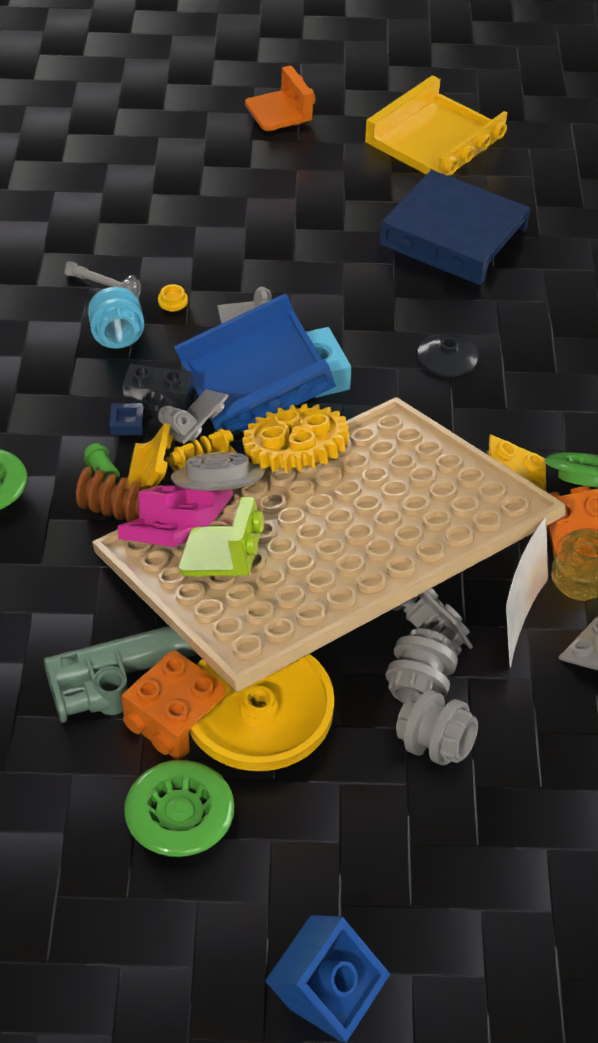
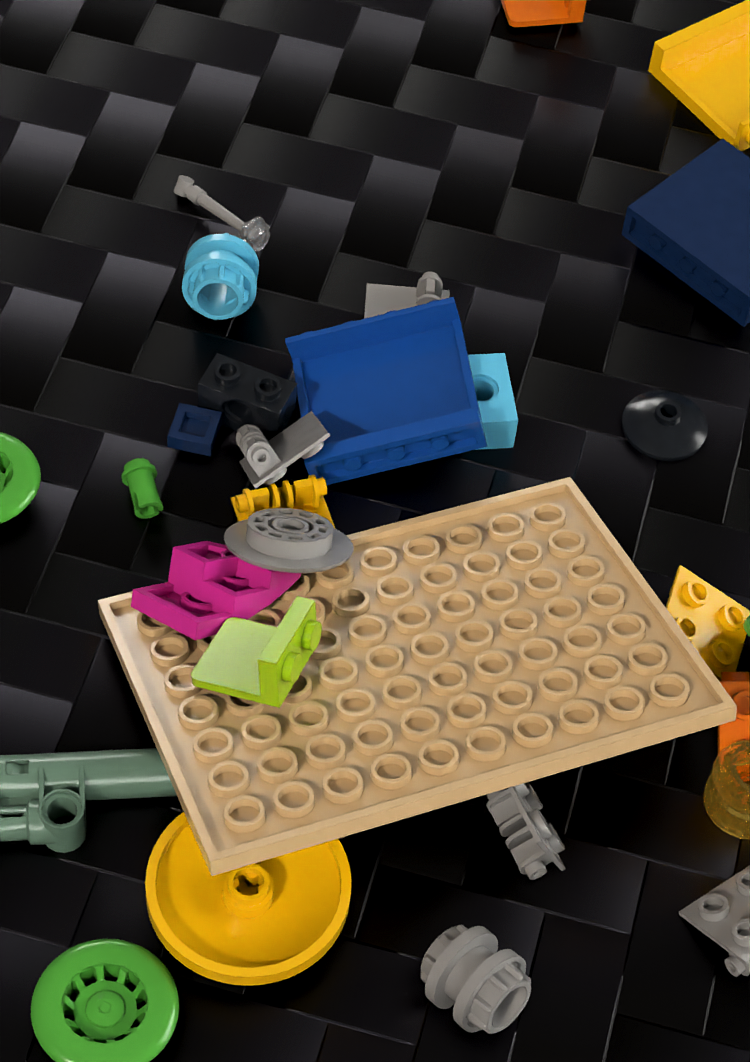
camera: 10 degrees right, 5 degrees up
dark orange piece [76,466,152,522] -> none
orange bracket [122,651,226,760] -> none
yellow piece [128,422,173,491] -> none
yellow plate [158,284,188,312] -> none
yellow gear [242,404,350,473] -> none
light grey piece [385,628,458,703] -> none
white sticker [506,517,548,668] -> none

